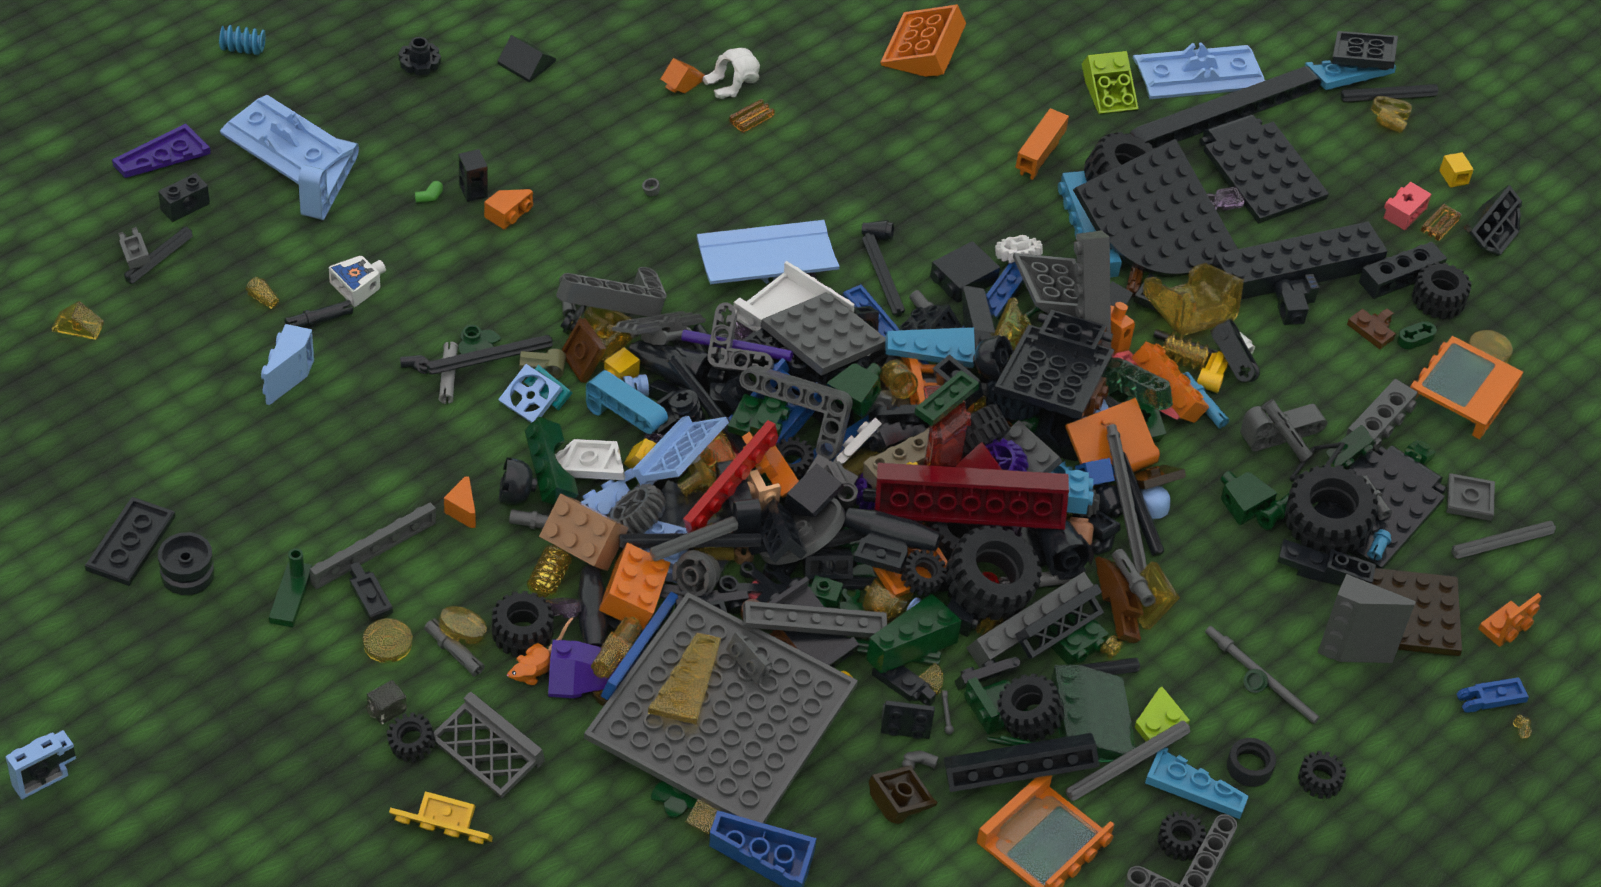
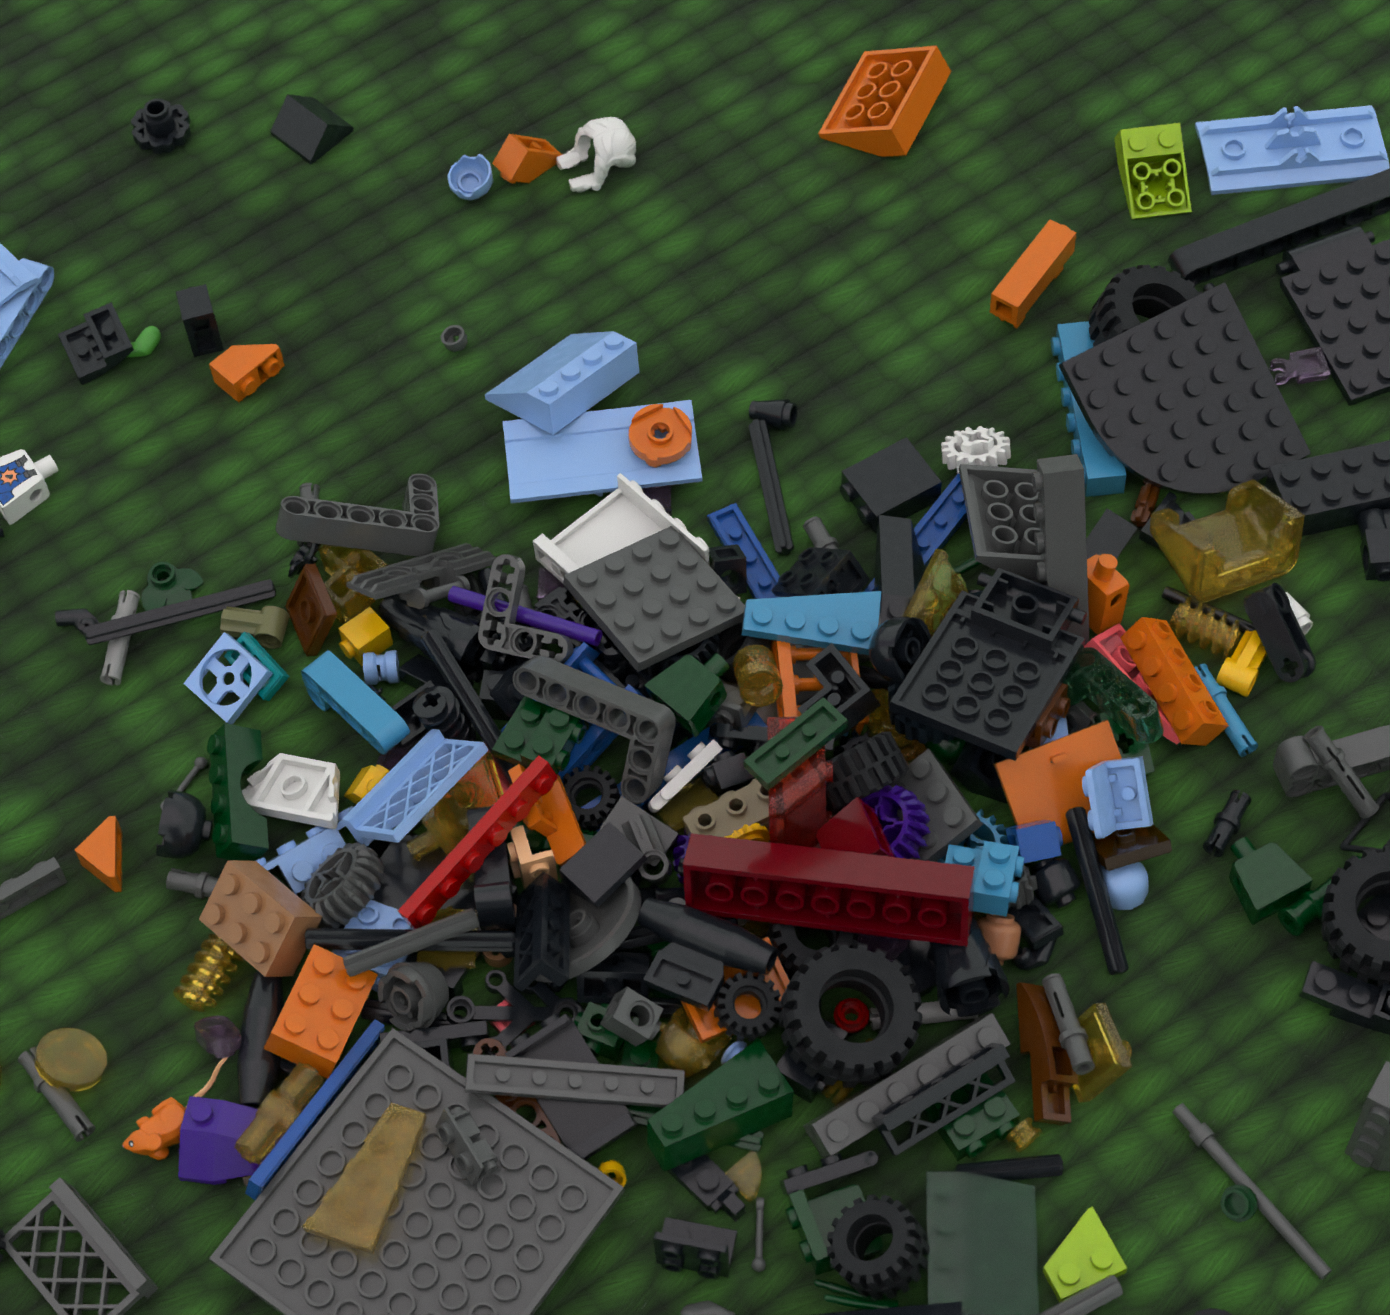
camera: 15 degrees right, 10 degrees up
black tyre [492,591,554,657] -> none
clear orange tile [729,99,775,133] -> none
dark grey piece [1106,424,1152,591] -> none
none -> black slope [58,302,134,385]
none -> dark grey hinge [160,756,207,810]
none -> light blue hair [447,154,493,200]
none -> light blue slope [485,331,639,435]
none -> dark grey brick [600,987,663,1046]
none -> orange plate [628,404,692,467]
none -> light blue bracket [1082,756,1153,839]
none -> black pin [1203,790,1252,857]

